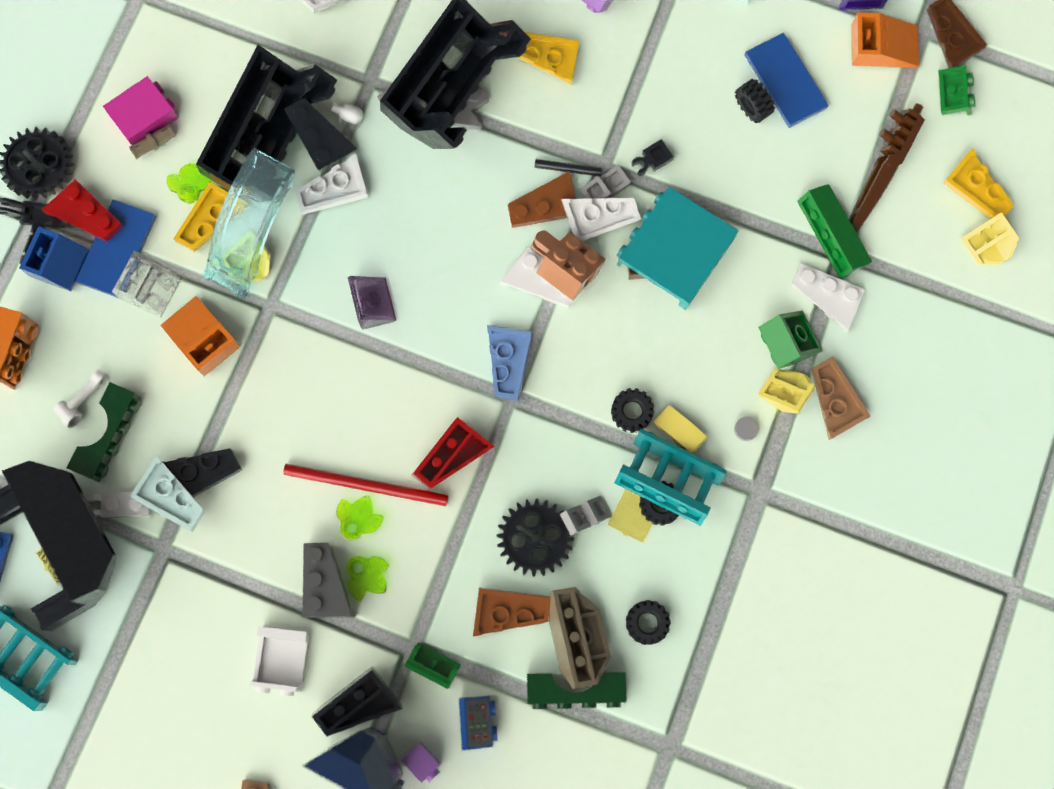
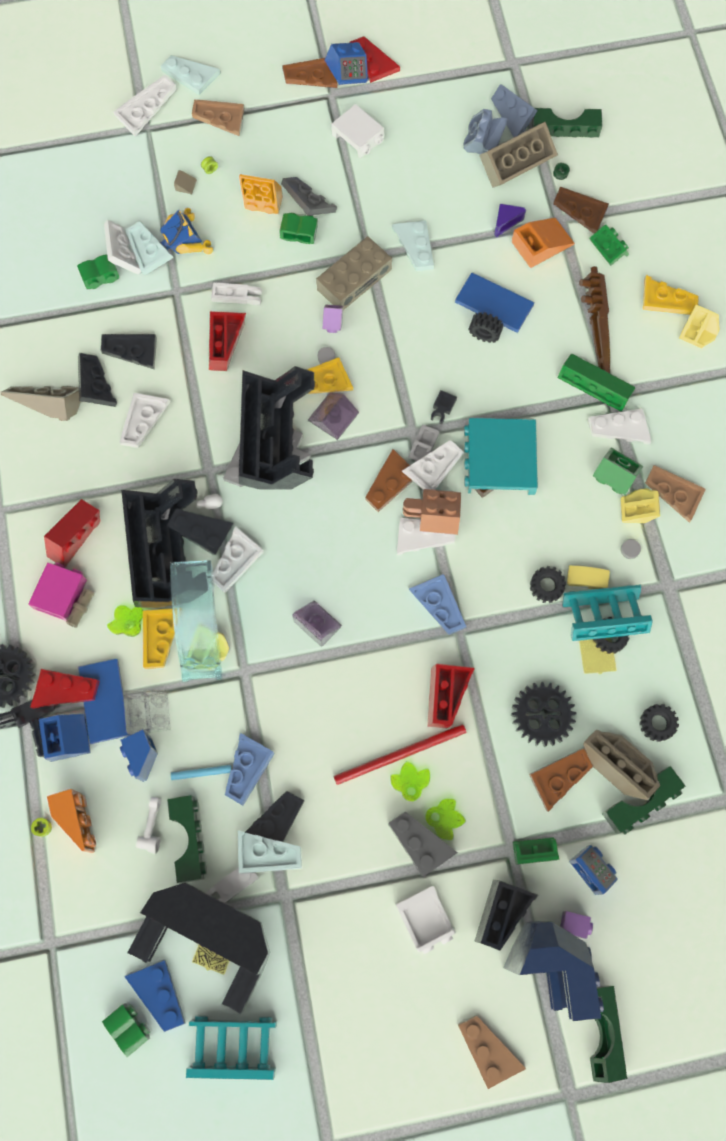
camera: 30 degrees left, 5 degrees down
orange slope [160,296,240,377] -> none
black bar [534,159,602,177] -> none
light grey slope [560,496,612,535] -> none
none -> red wedge [44,499,101,567]
none -> blue slope [120,730,158,782]
none -> medium azure bar [171,765,232,780]
none -> medium blue wing [225,733,275,806]
none -> slope [308,392,359,440]
none -> light grey tile [317,347,336,364]

